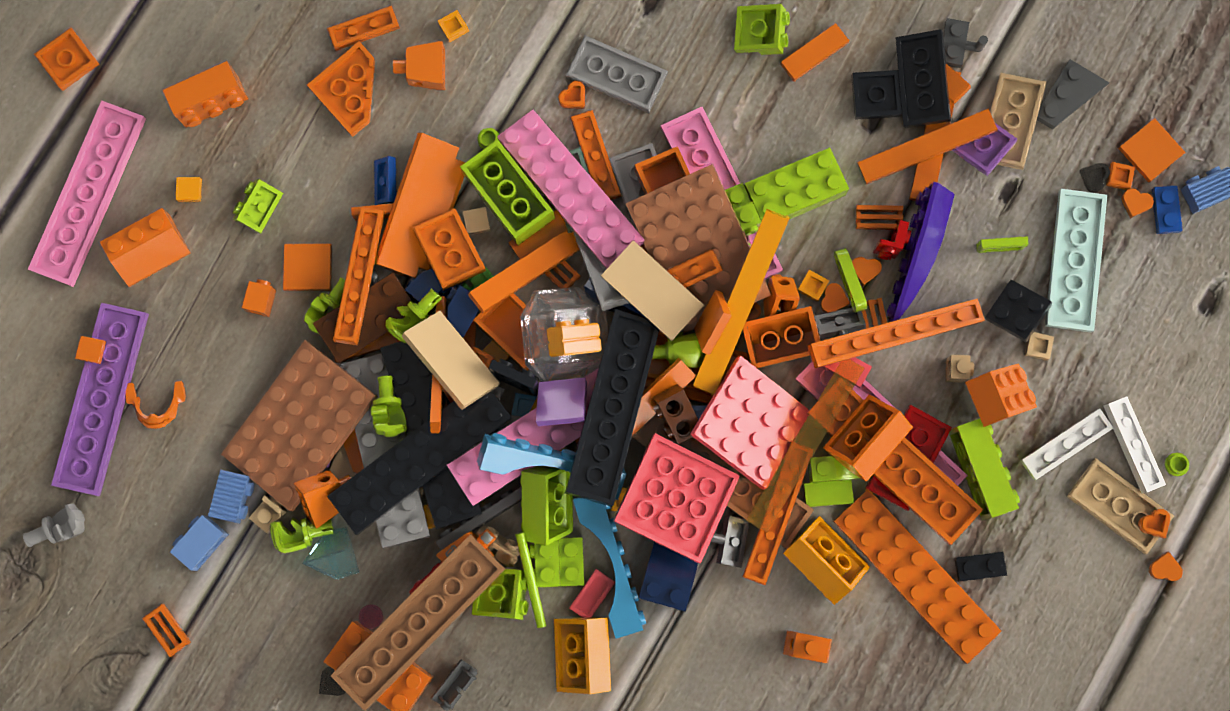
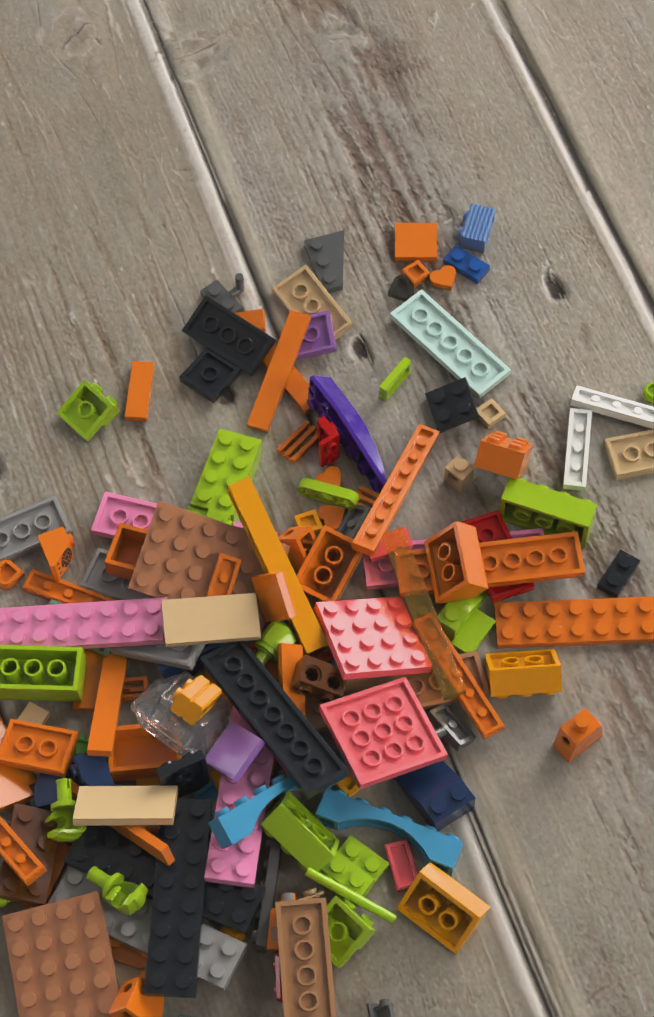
camera: 50 degrees left, 20 degrees down
none -> orange slope [38,526,75,582]

